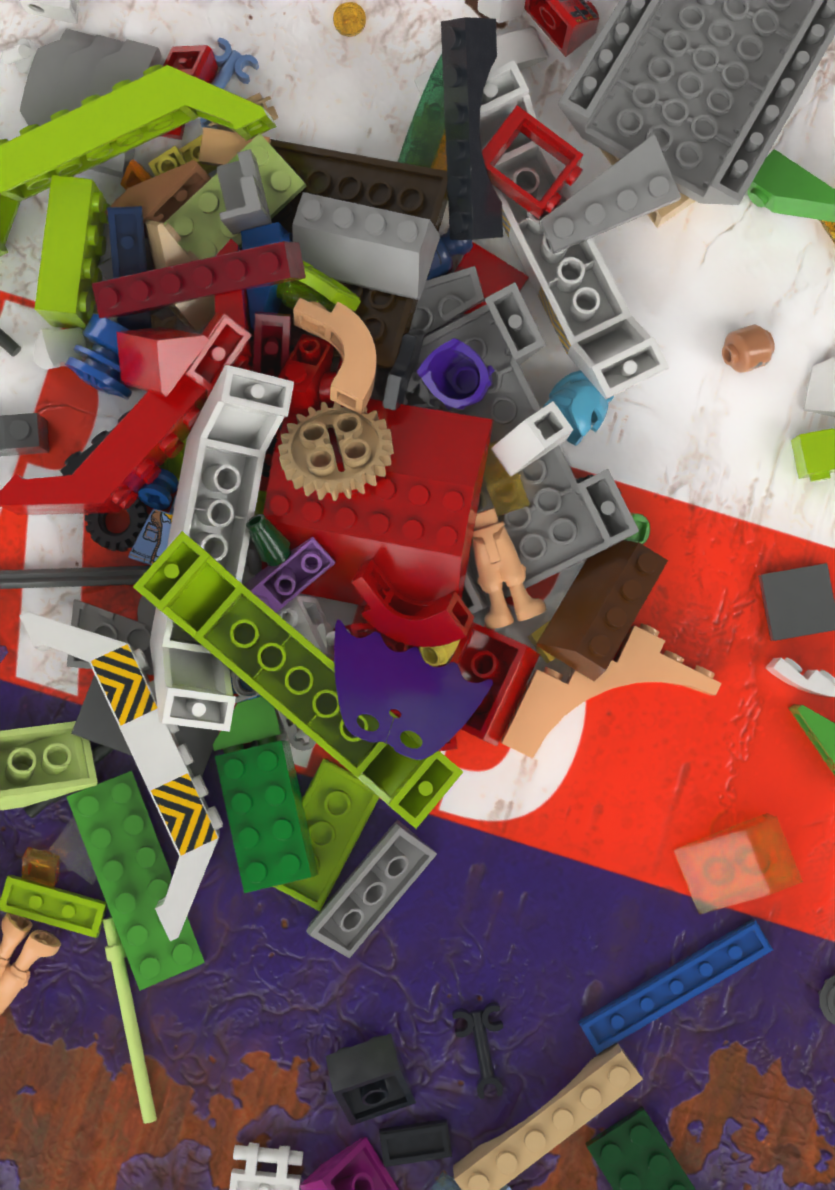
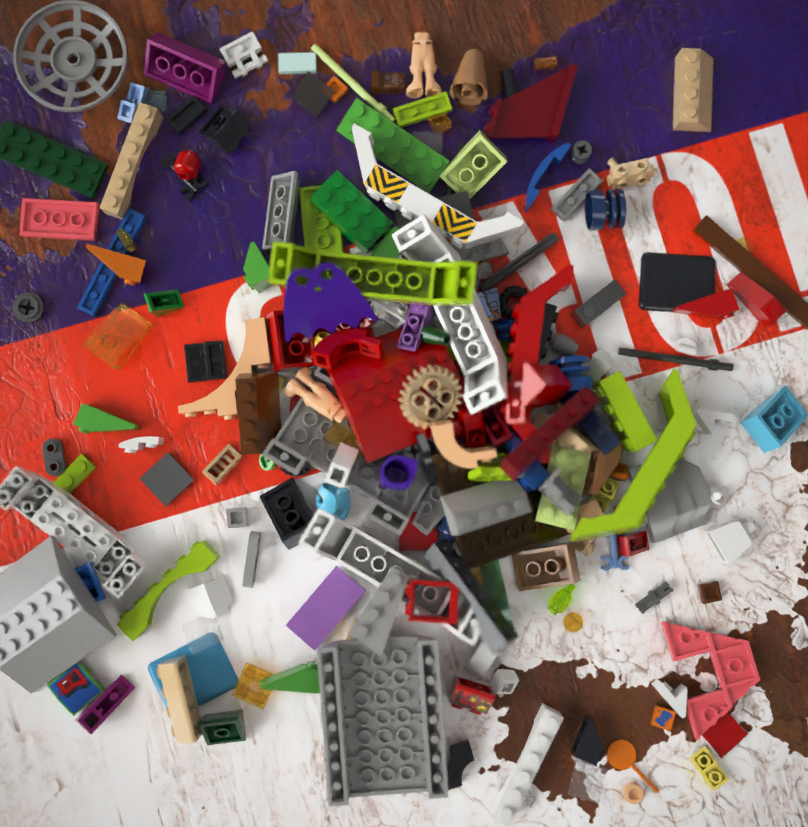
camera: 145 degrees right, 0 degrees up
nougat head [722,324,775,373] -> none
none -> coral tile [19,198,100,241]
none -> orange slope [86,244,146,286]
none -> clear yellow tile [115,228,137,252]
none -> green slope [144,289,184,317]
none -> red head [174,150,201,180]
none -> black slope [184,340,227,383]
none -> tan slope [202,444,243,486]
none -> light grey plate [226,507,248,528]
none -> light grey beam [242,531,261,588]
none -> bright green slope [243,241,275,294]
none -> black slope [259,477,314,550]
none -> light aqua tile [278,52,317,74]
none -> medium lavender tile [285,565,366,651]
none -> clear smoke piece [291,71,335,117]
none -> orange tile [321,75,348,104]
none -> reddish brown leg [371,70,406,95]
none -> light grey plate [475,260,492,280]
none -> medium nougat slope [512,542,581,591]
none -> clear neon green plant [547,584,576,616]
none -> light grey brick [549,332,579,356]

